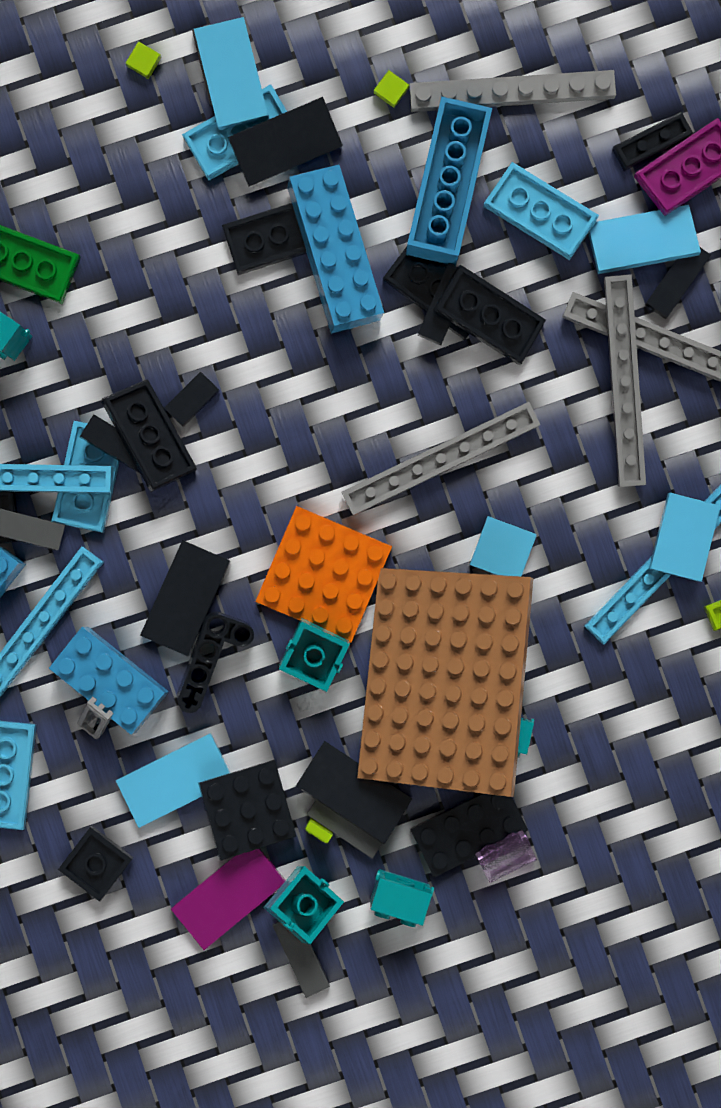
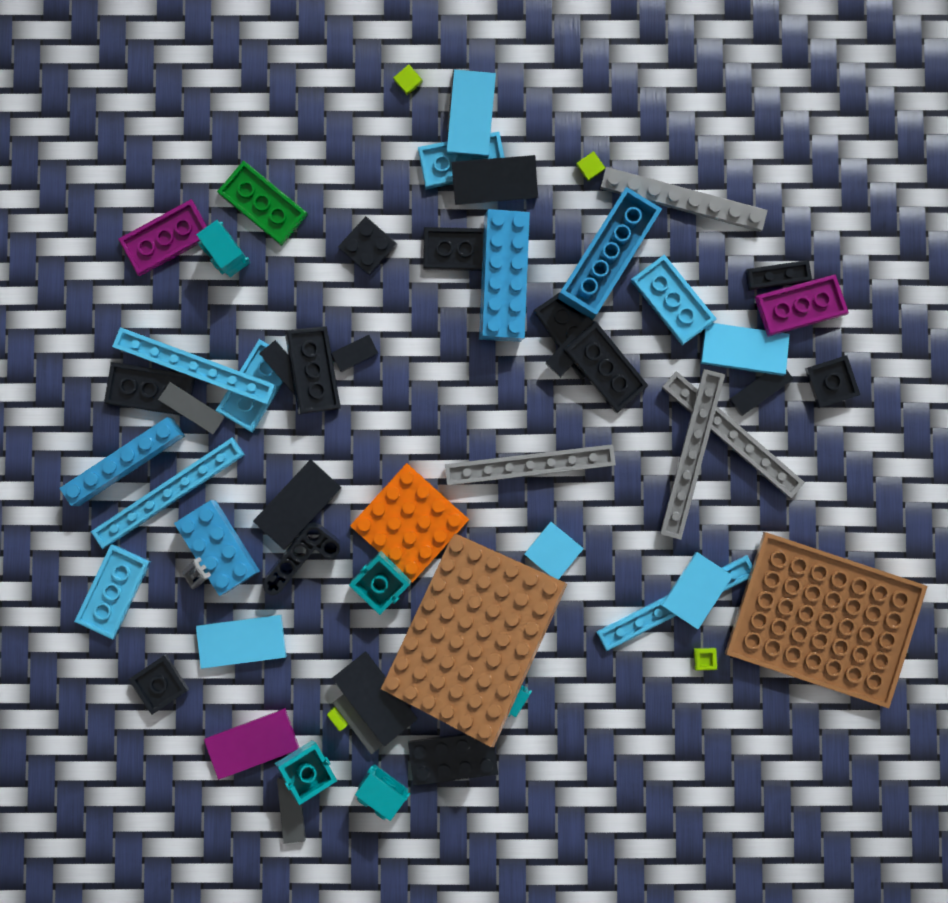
camera: 20 degrees right, 0 degrees up
black plate [198,760,296,861] -> none
clear purple bracket [475,830,537,883] -> none
none -> black plate [338,216,397,276]

